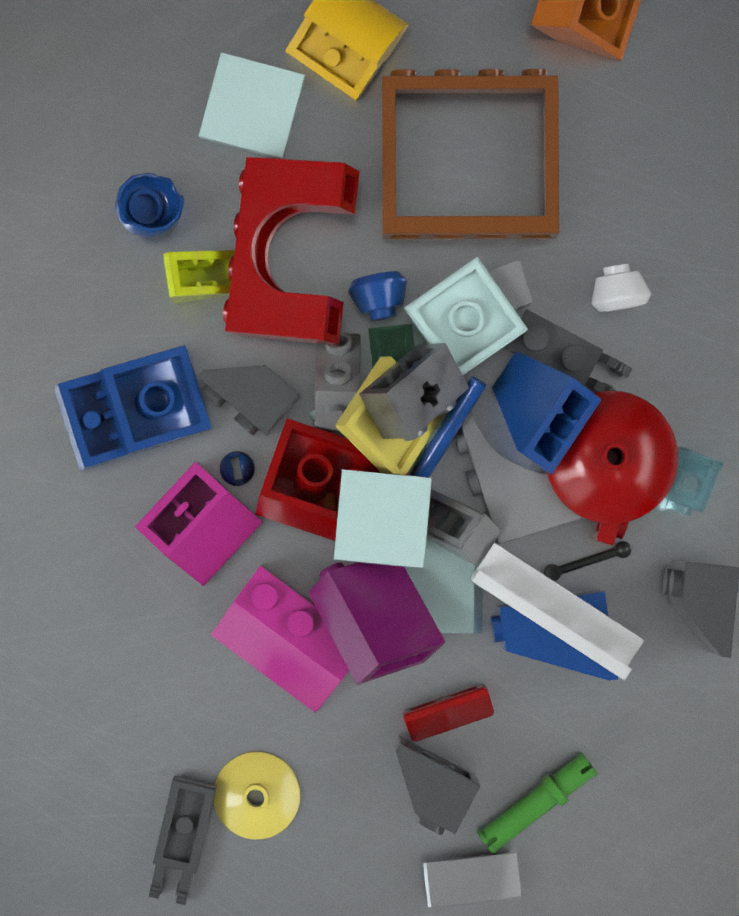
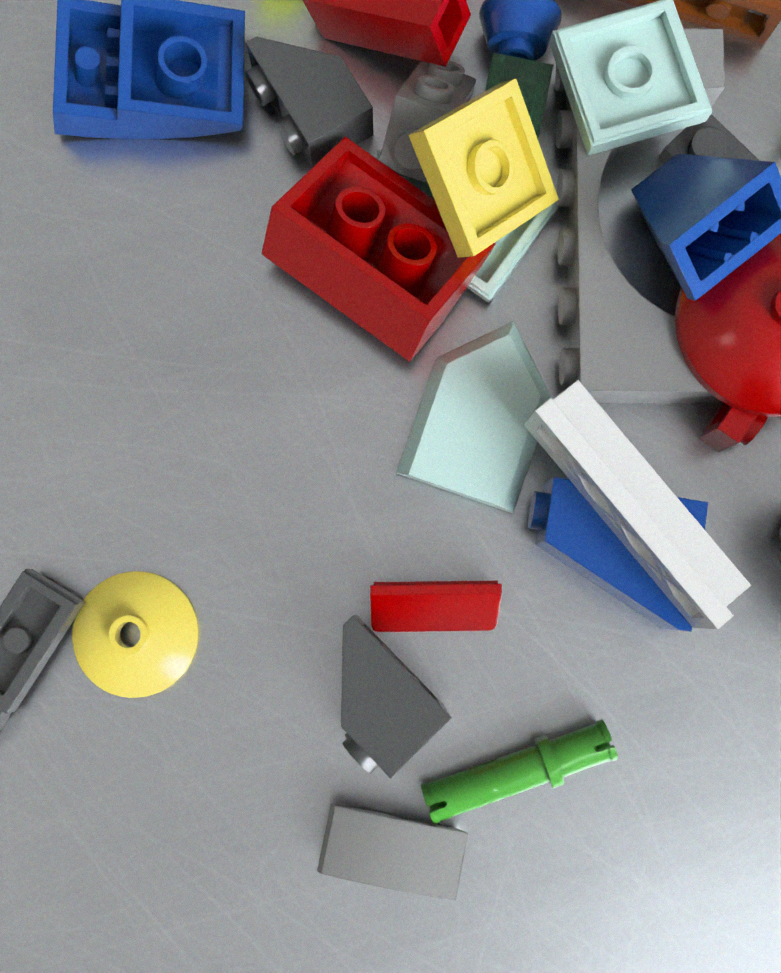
camera: 15 degrees right, 5 degrees down
dark pink slope [135,461,263,586] -> none
dark pink slope [211,565,349,713] -> none
blue hinge [220,451,255,486] -> none
magenta brick [308,562,446,685] -> none
light aqua tile [333,469,432,568] -> none
flat silver brick [359,343,469,441] -> none
blue bar [410,376,486,478] -> none
light grey slope [427,489,500,565] -> none
pearl dark grey hinge [544,541,632,581] -> none

